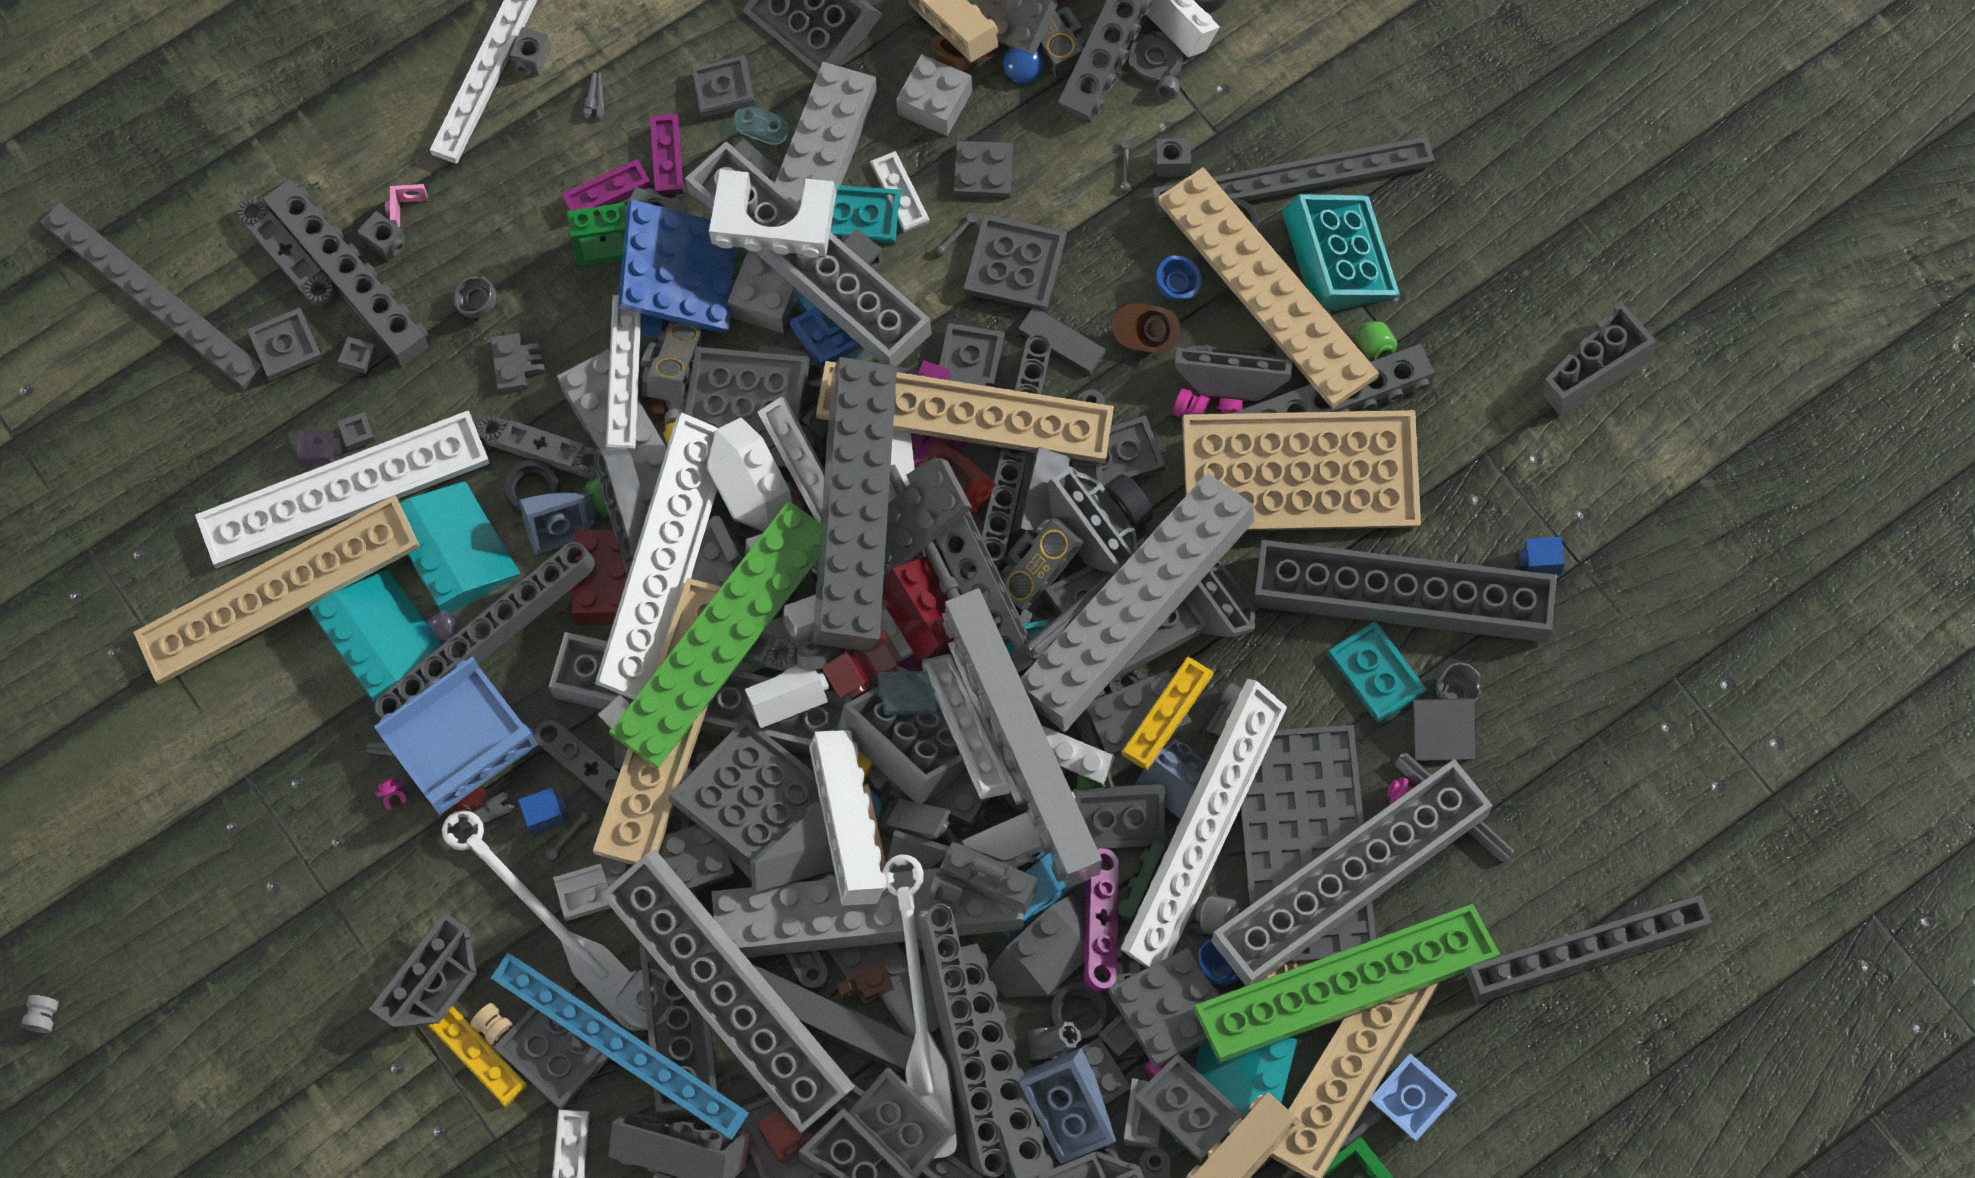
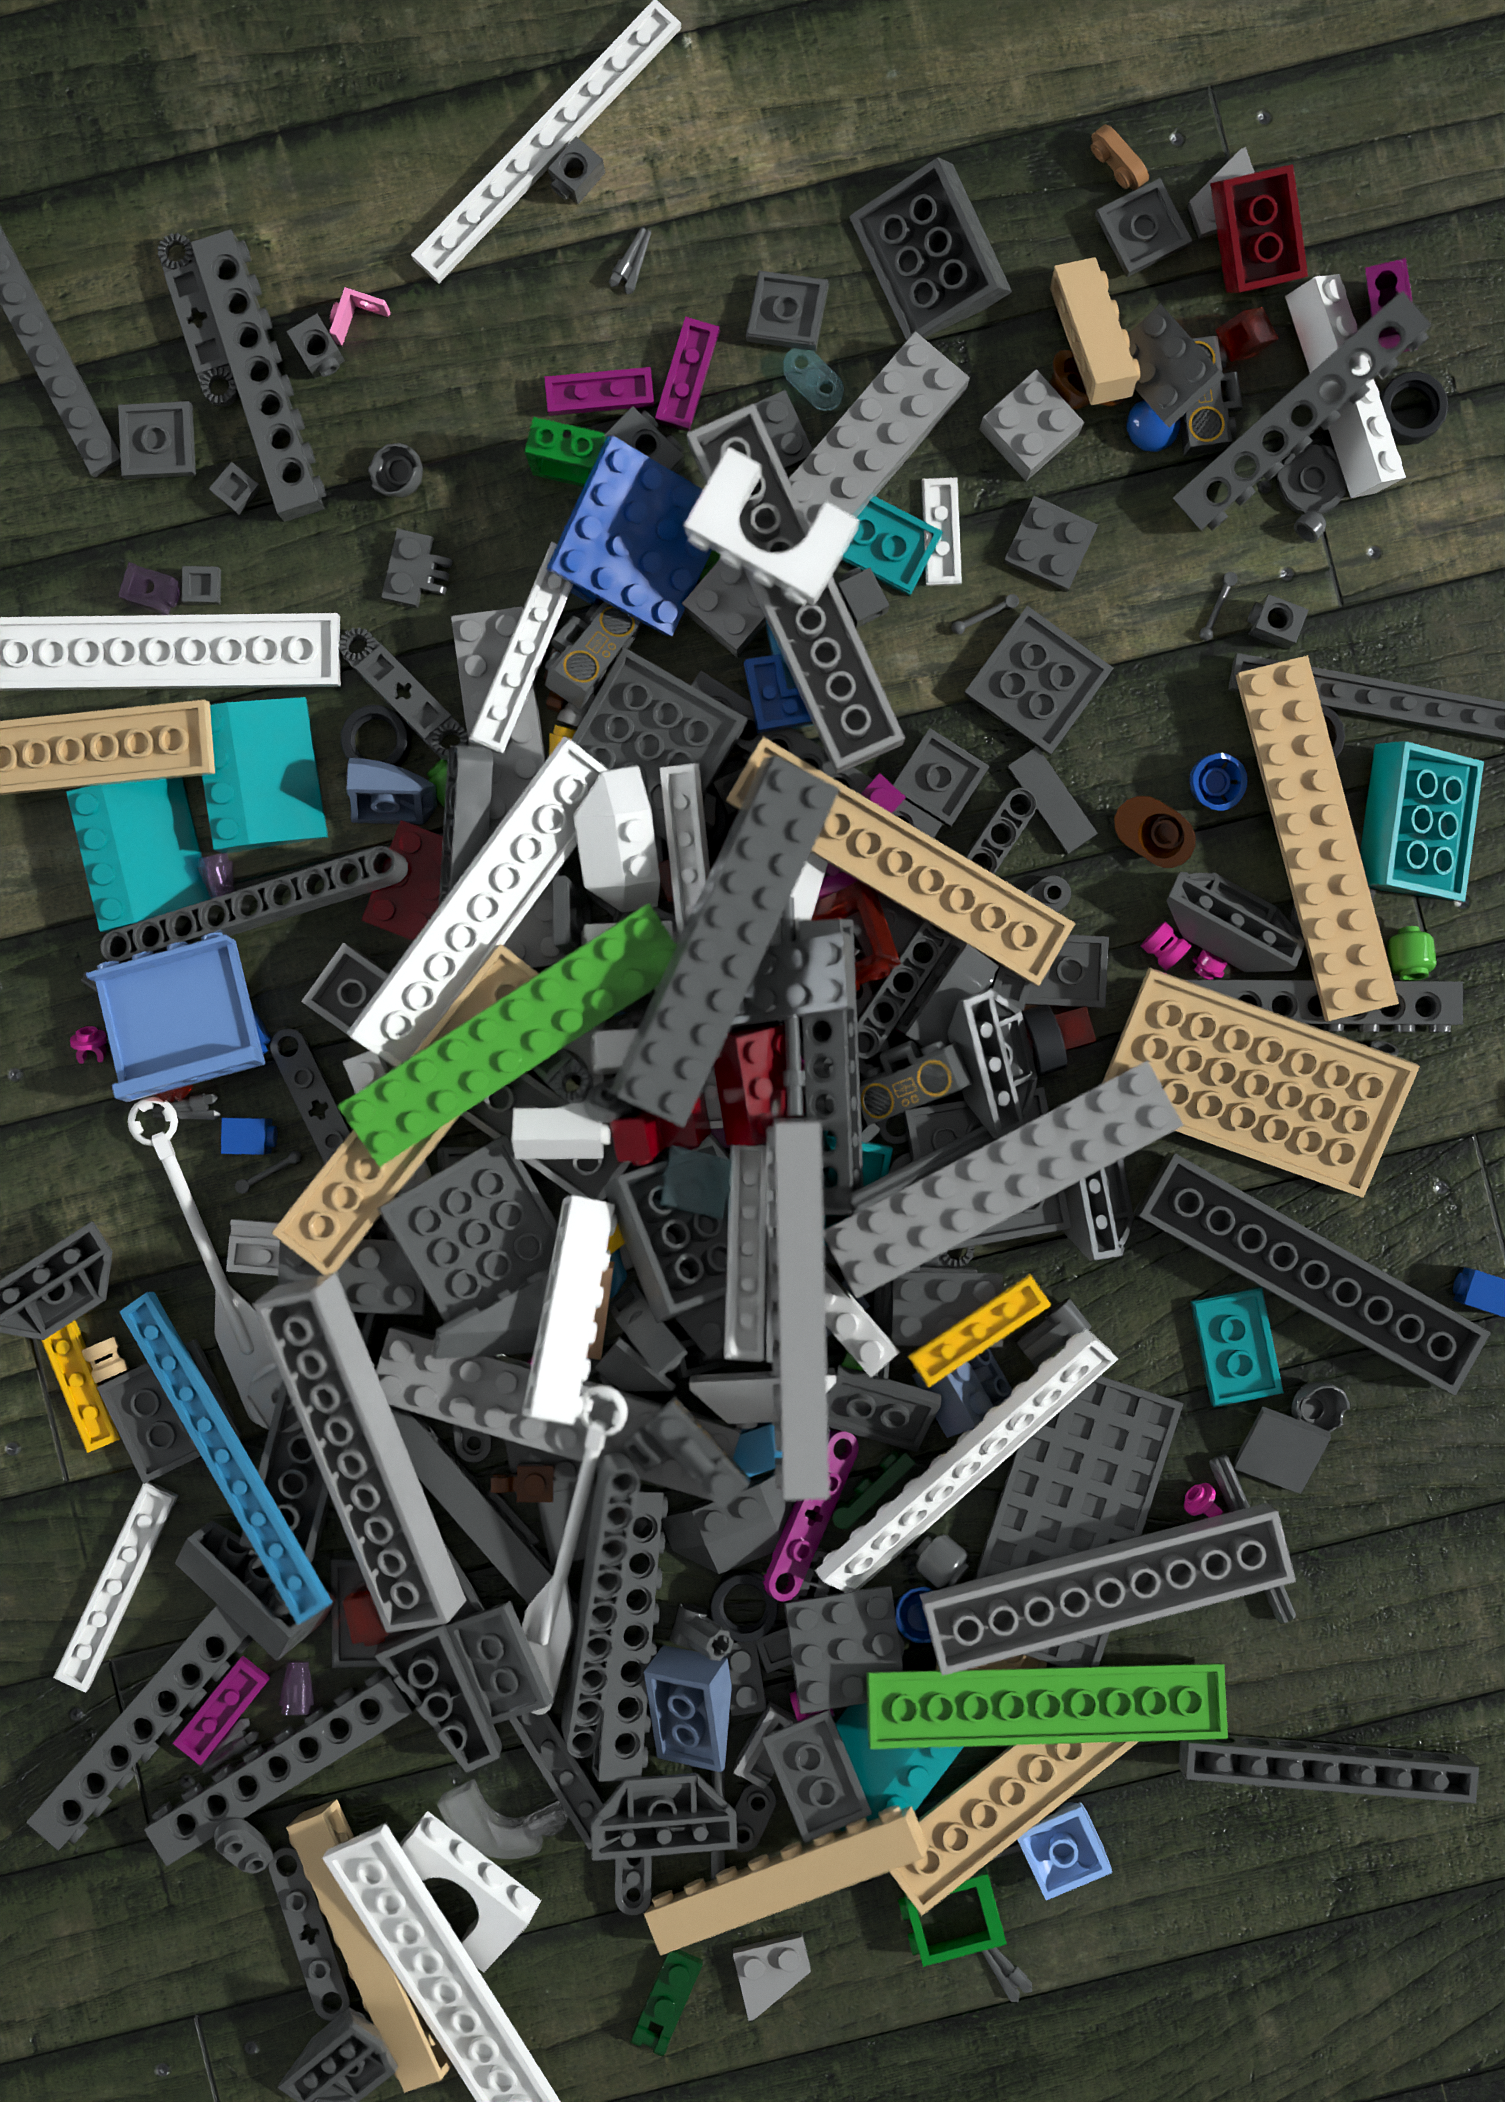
camera: 20 degrees right, 20 degrees up
none -> clear red brick [1055,1006,1096,1050]

